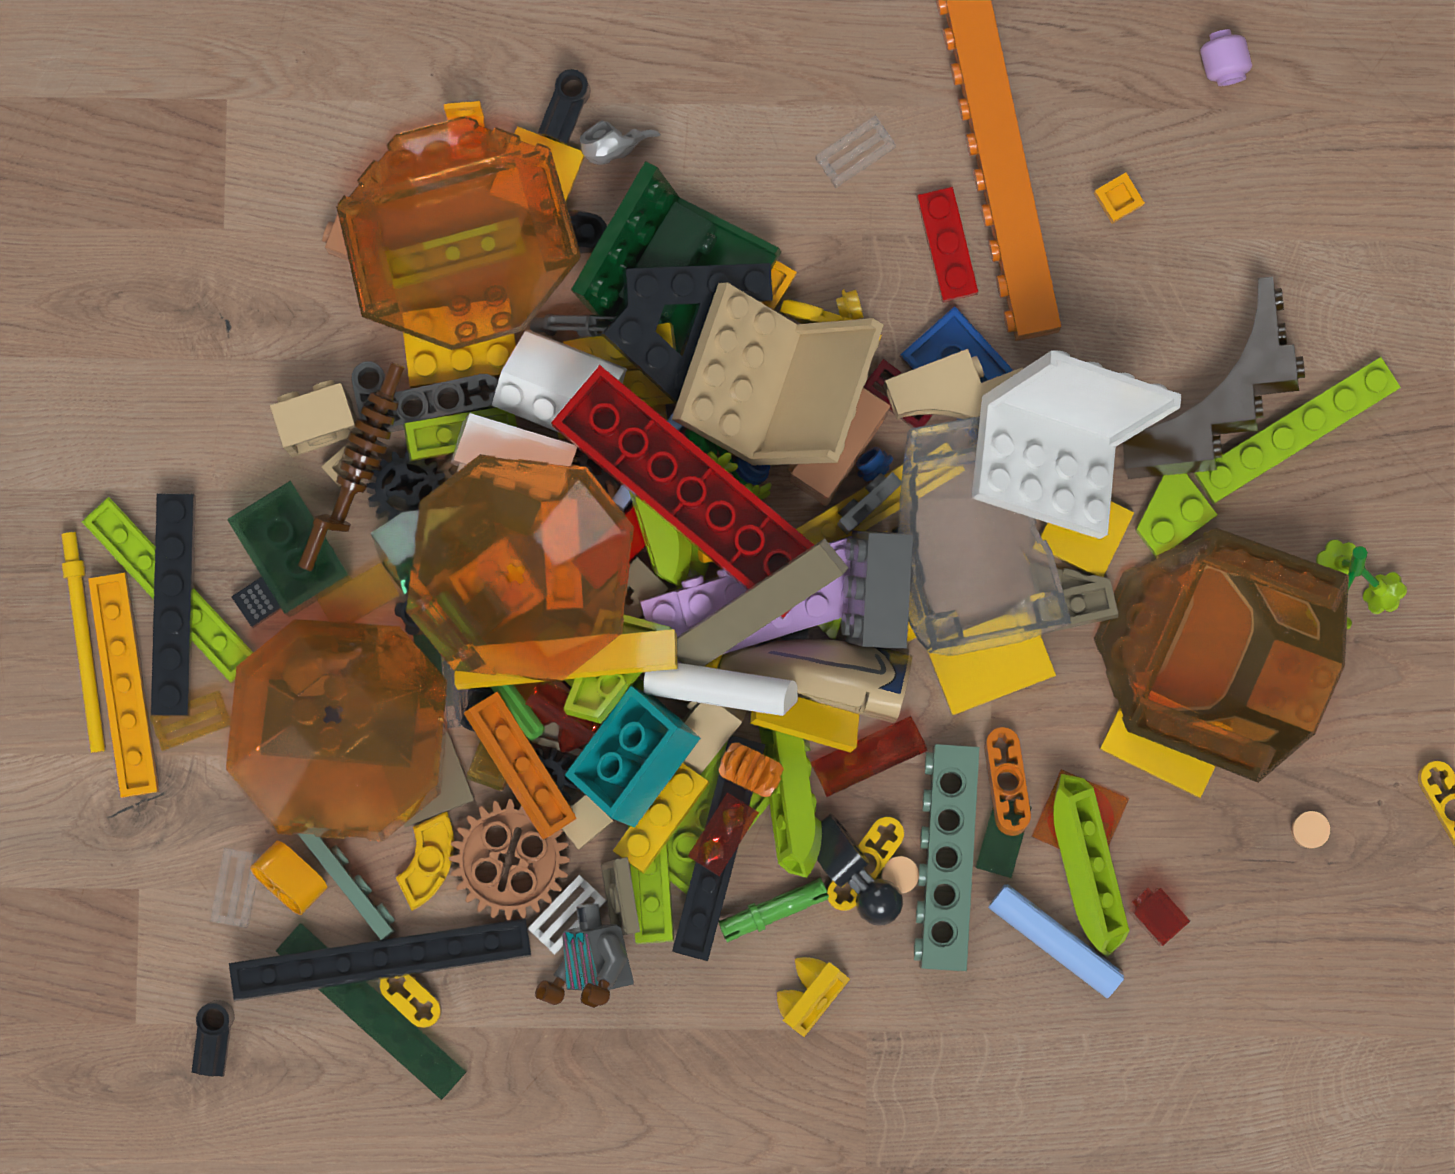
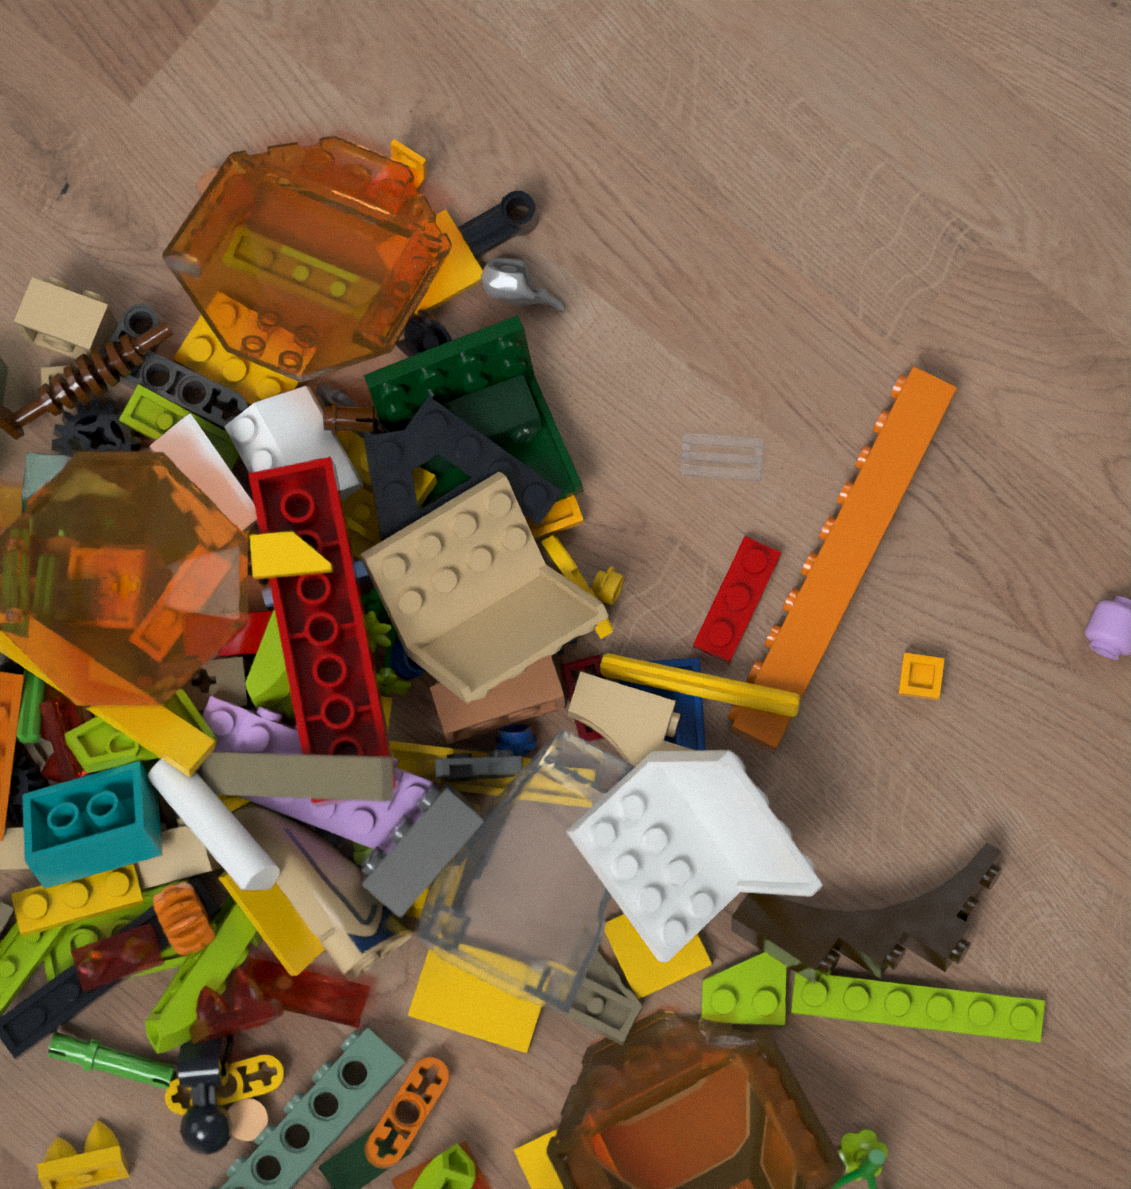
camera: 40 degrees right, 5 degrees down
none -> clear red tile [189,968,284,1044]
none -> yellow tile [250,531,333,579]
none -> reddish brown pin [323,402,375,435]
none -> yellow axle [600,653,801,717]

